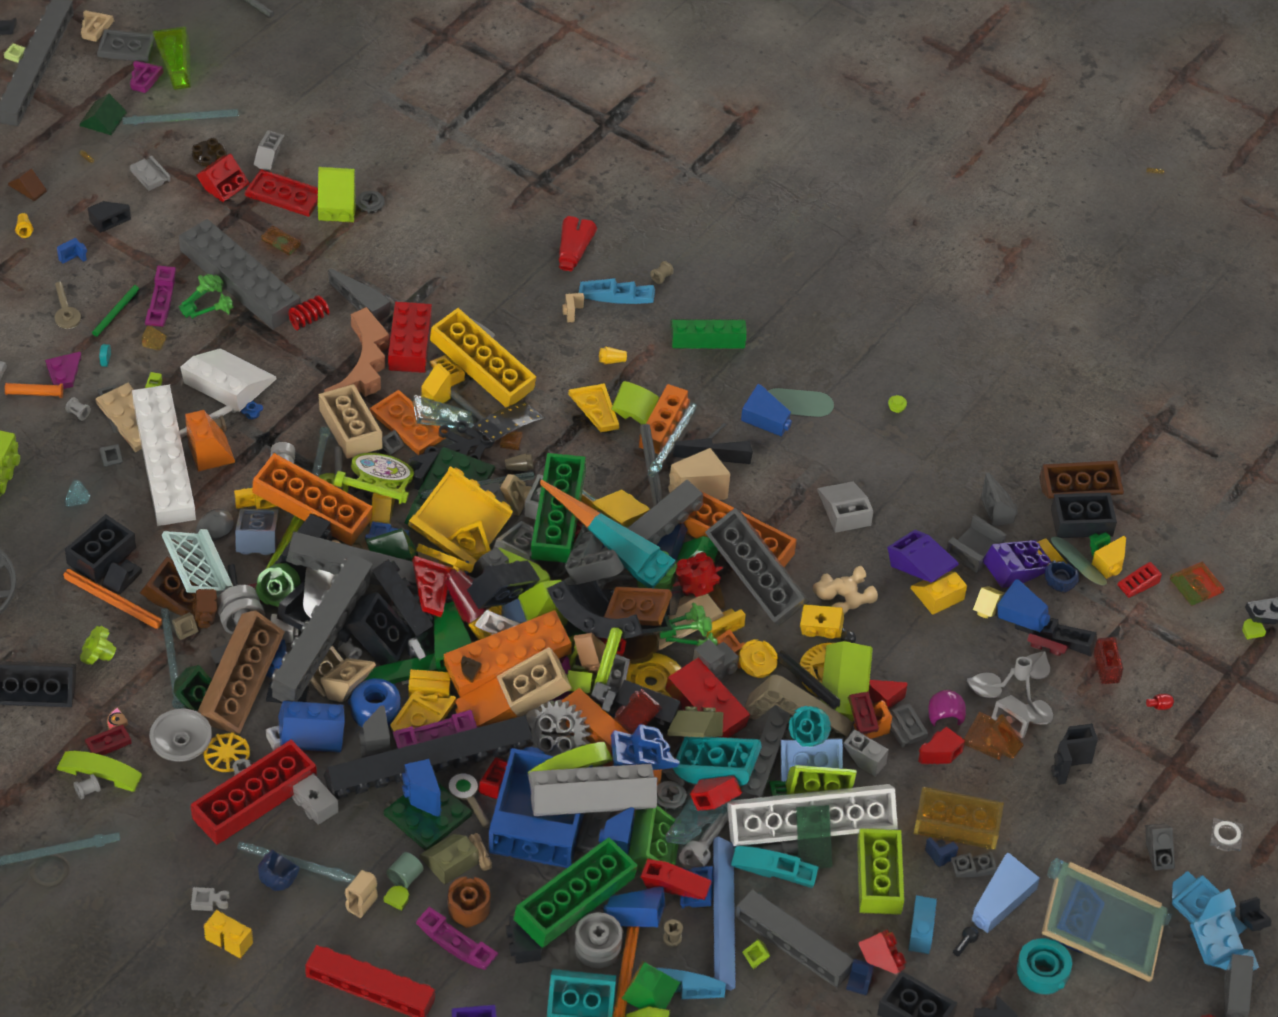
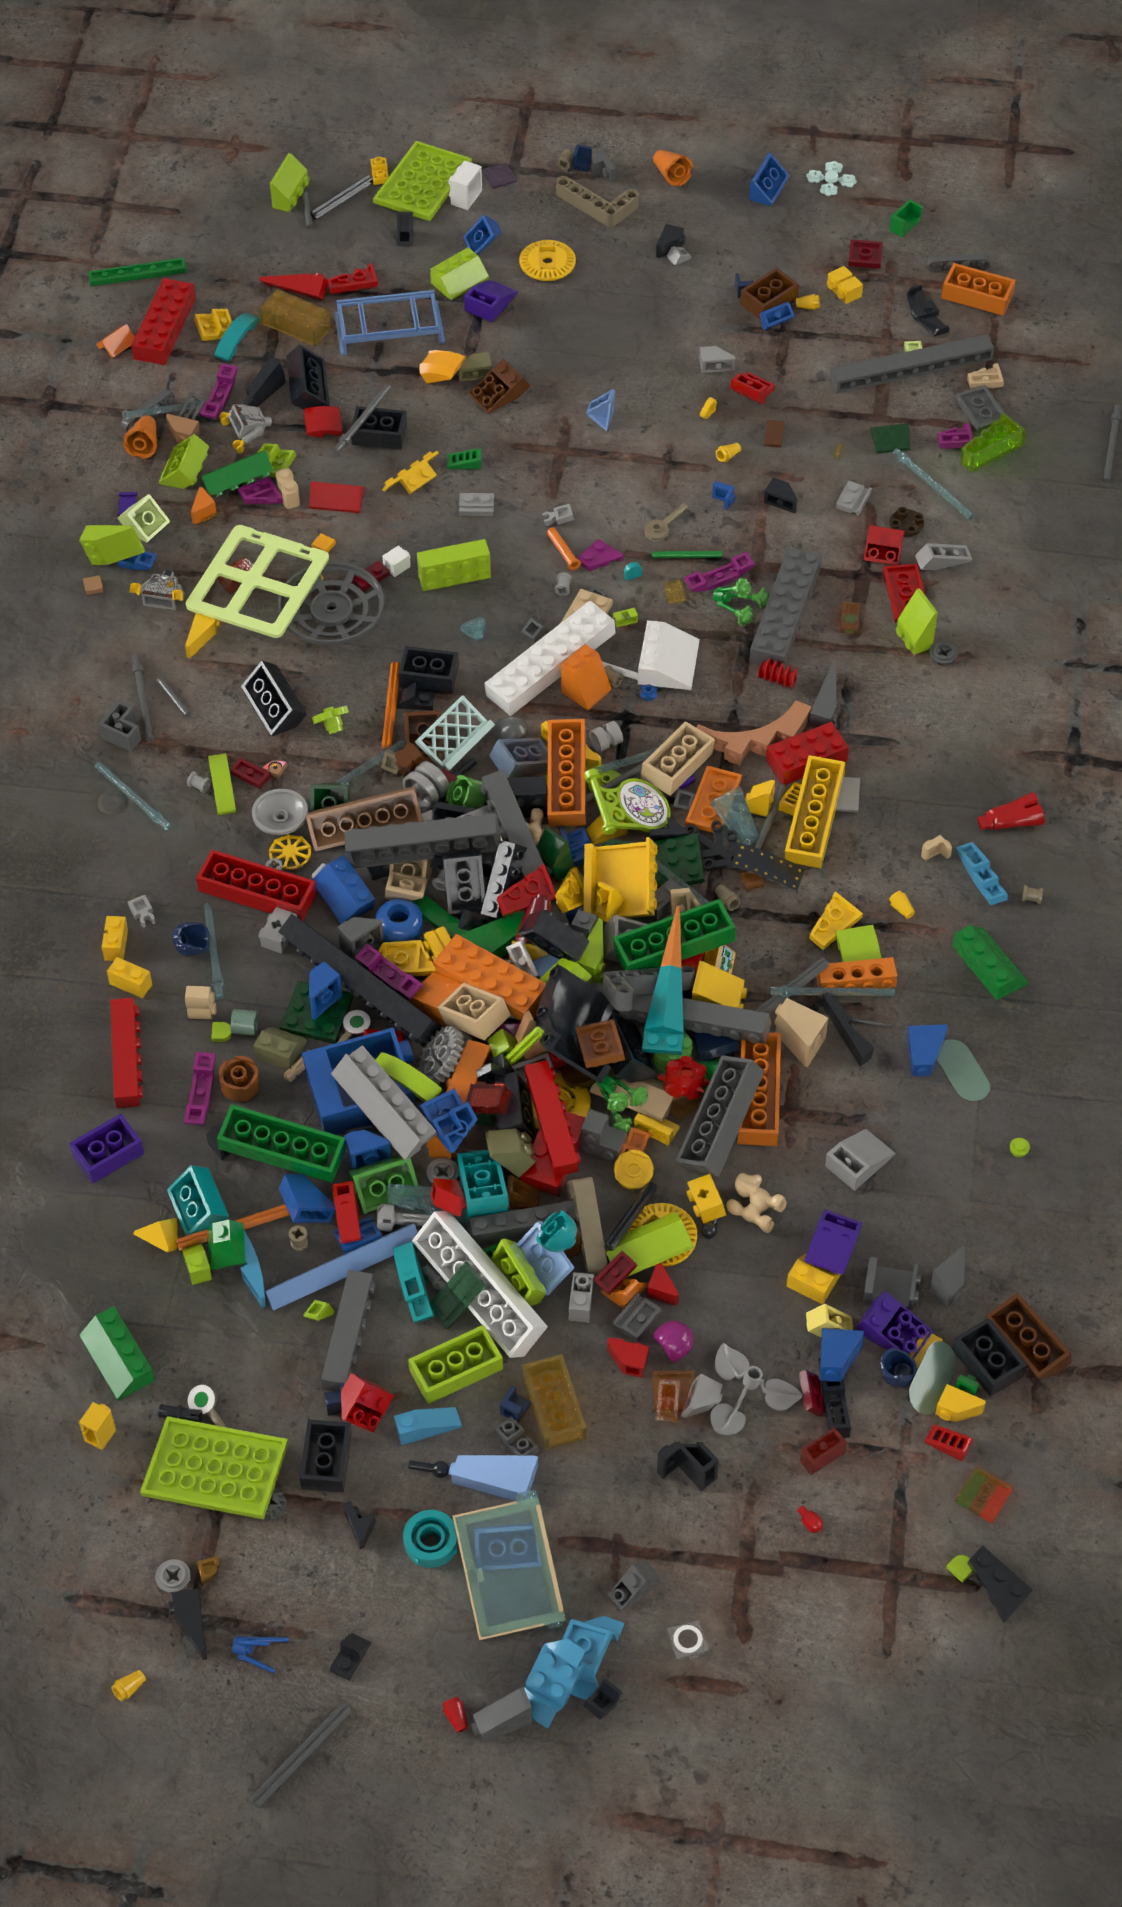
camera: 65 degrees right, 5 degrees up
dark brown tile [461,656,482,683] -> none
light grey wheel [575,913,622,969] -> none
none -> yellow brick [107,957,152,999]
none -> red brick [525,1060,581,1177]

